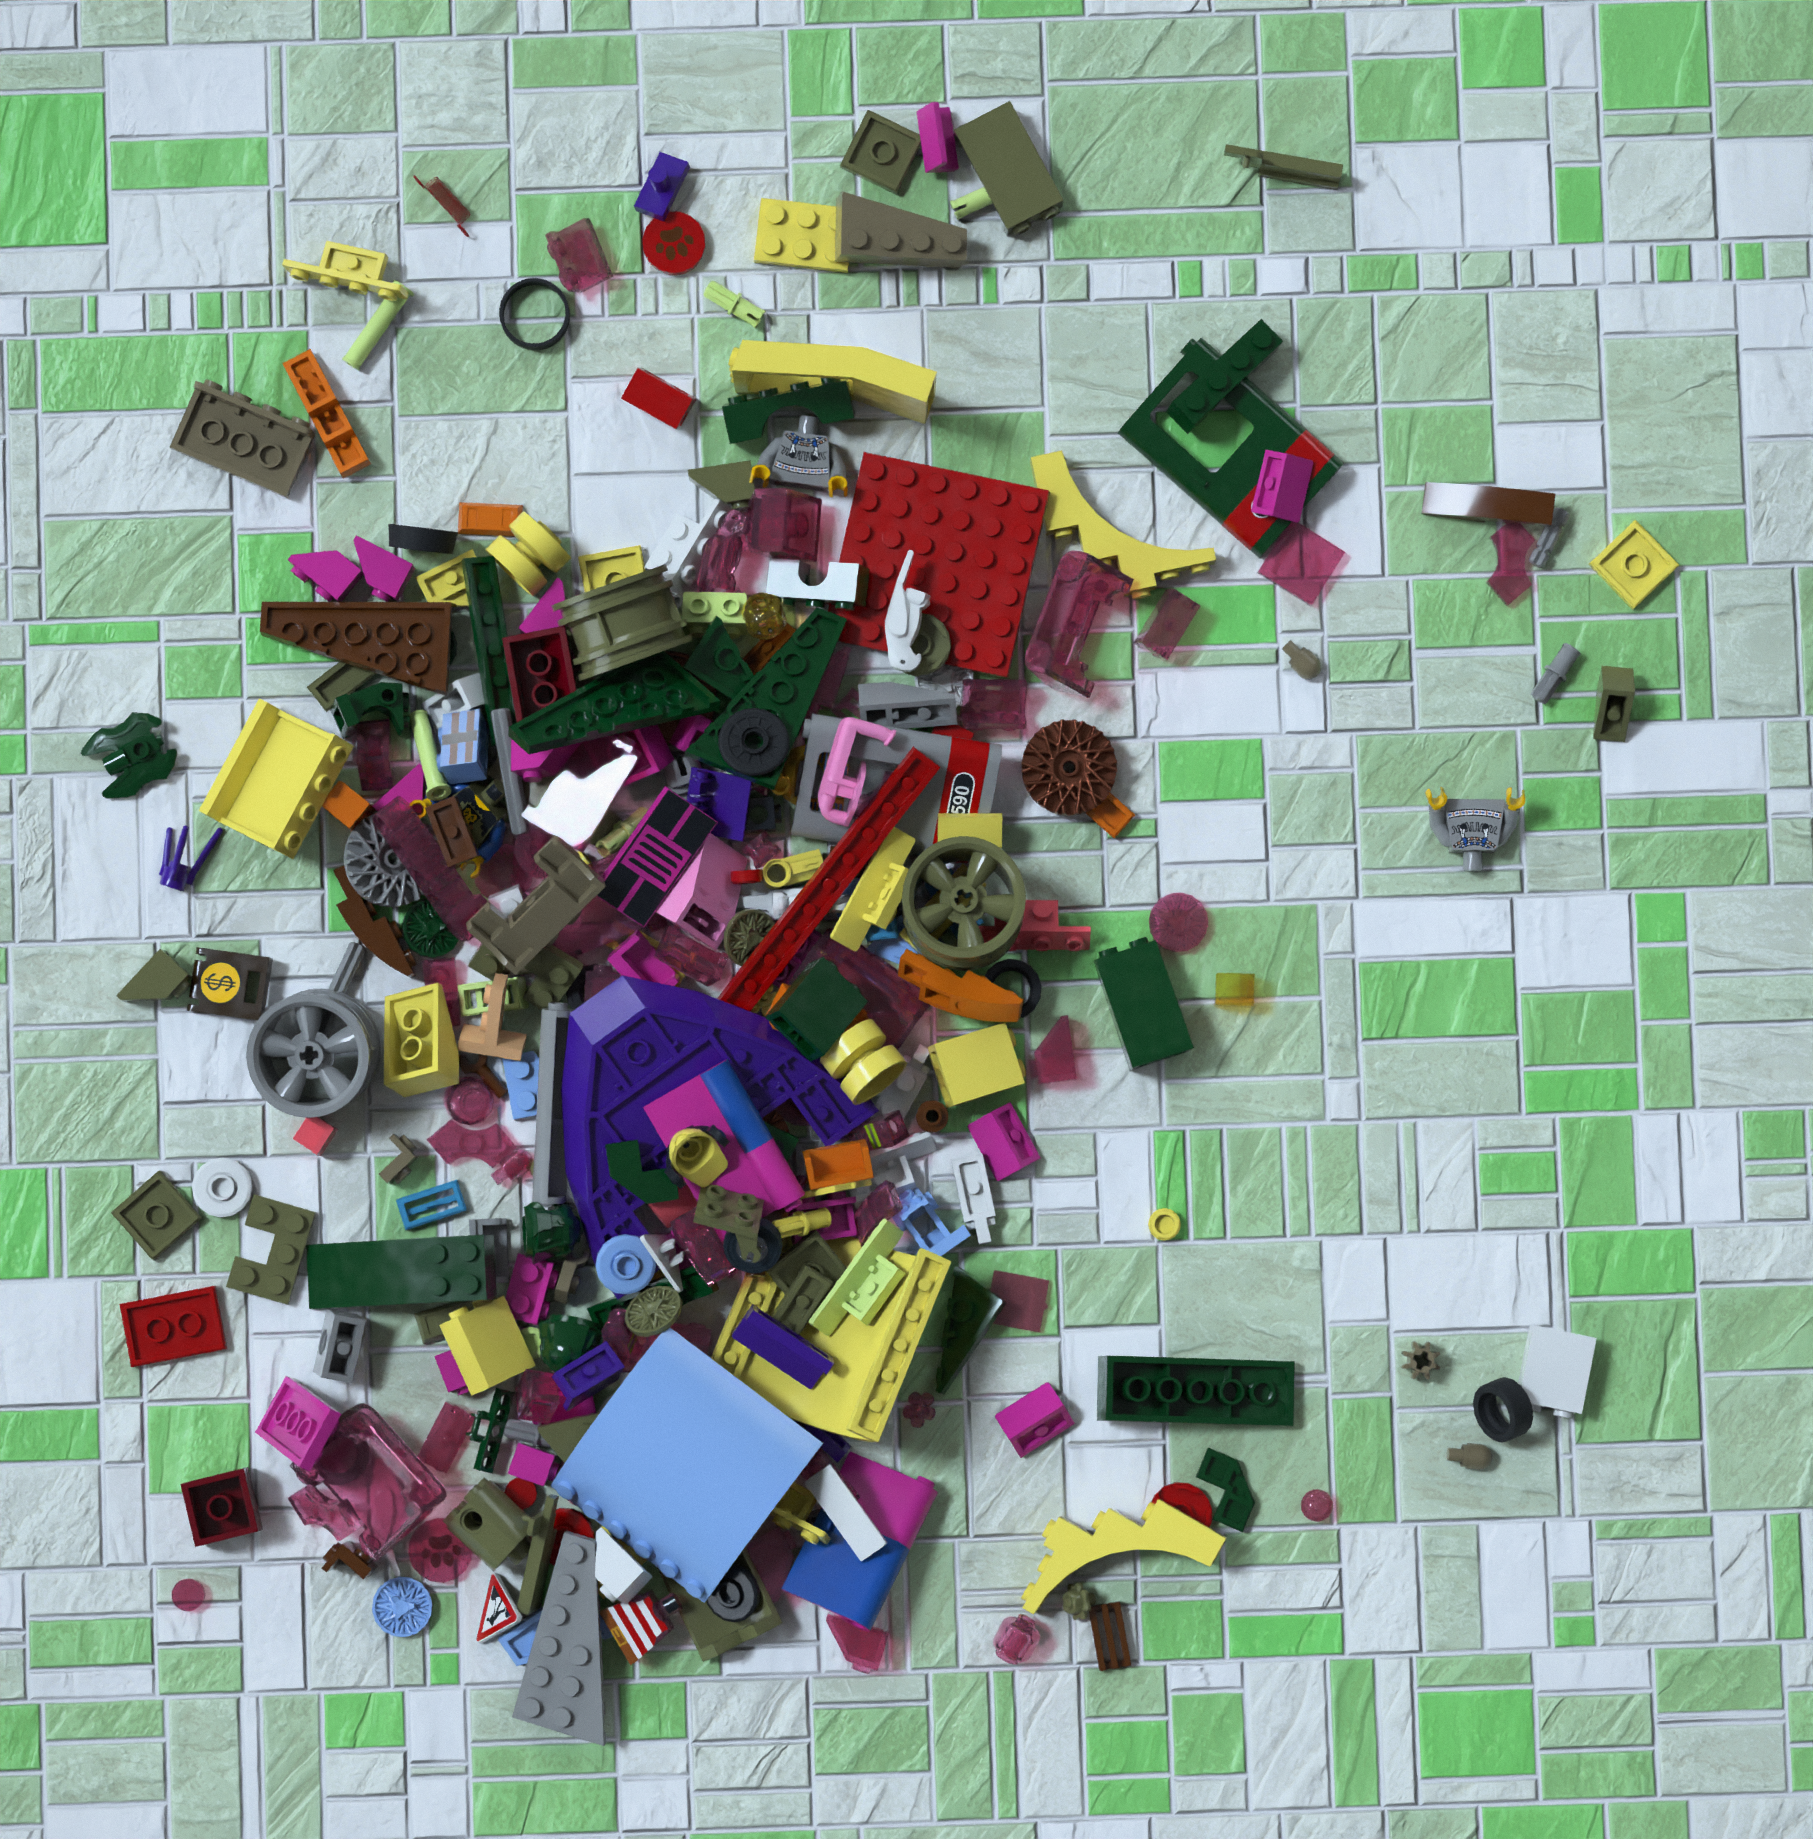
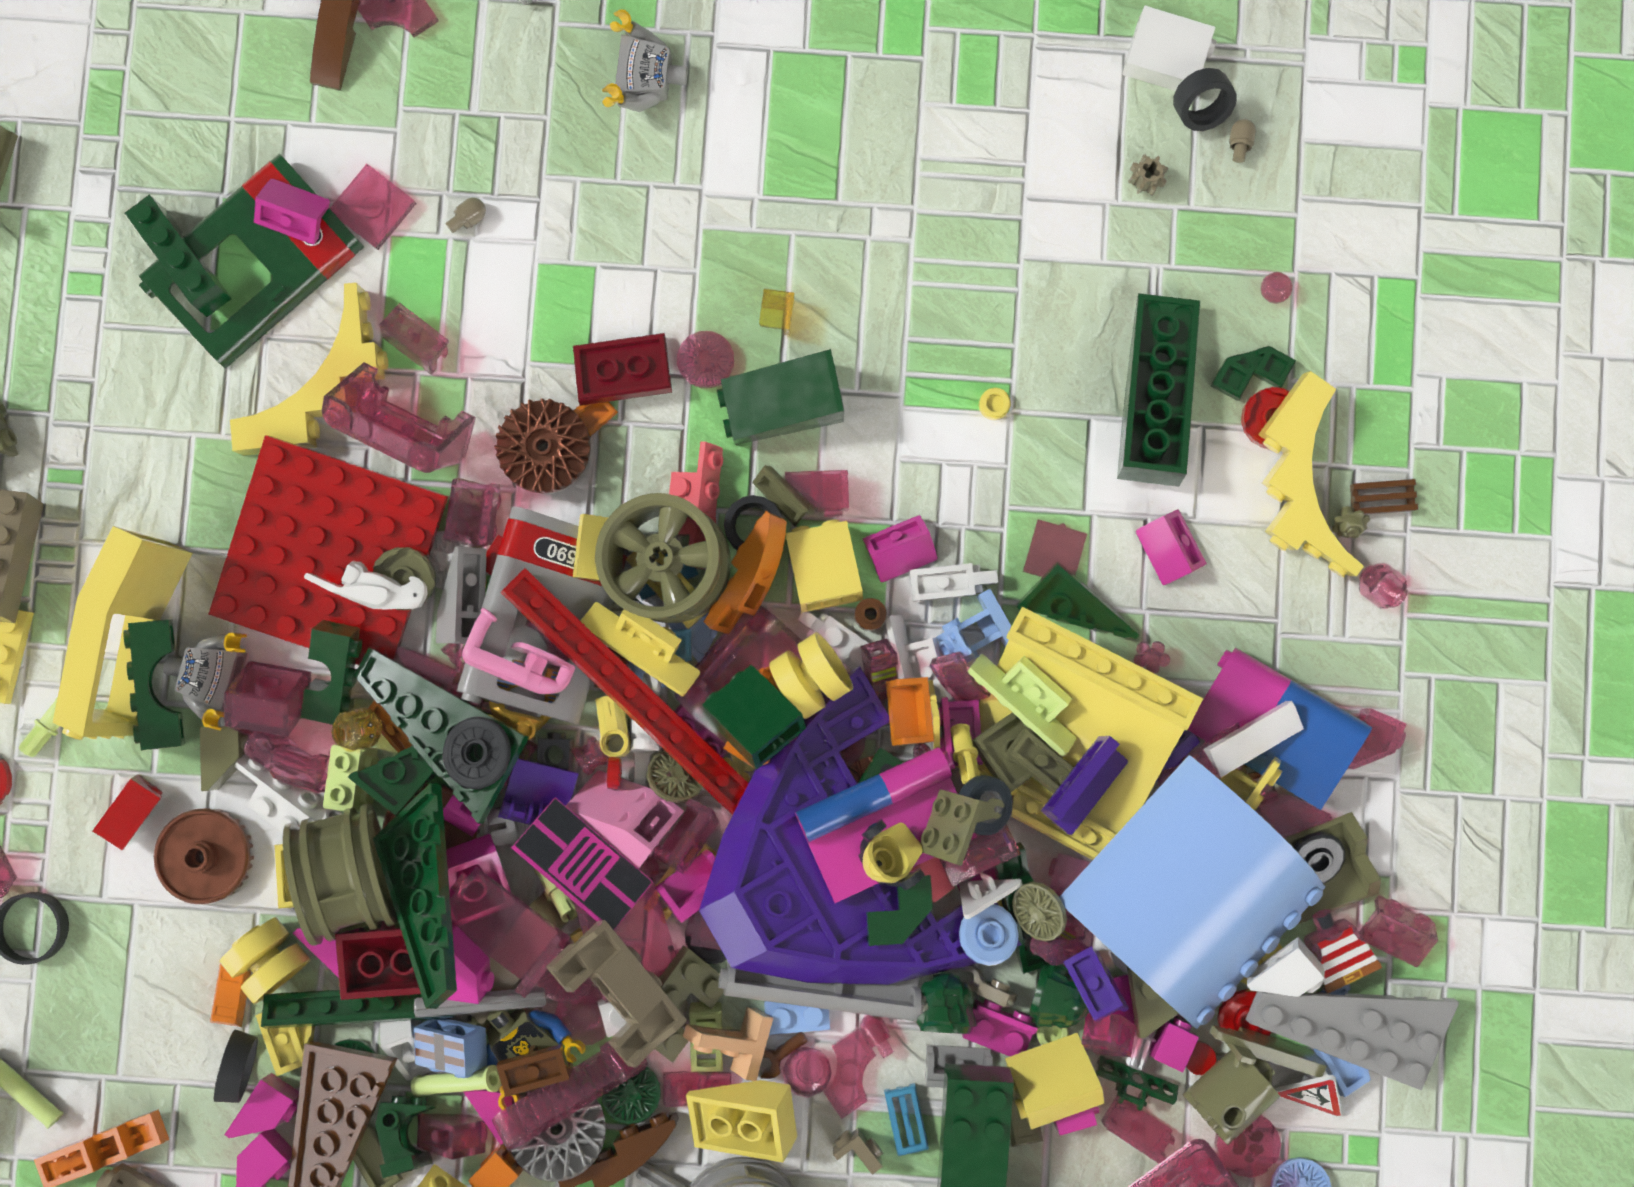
camera: 80 degrees left, 0 degrees up
none -> copper wheel [153,808,254,904]
none -> dark red tile [573,333,672,406]
none -> olive tile [752,465,809,526]
none -> clear pink bracket [1359,895,1438,968]

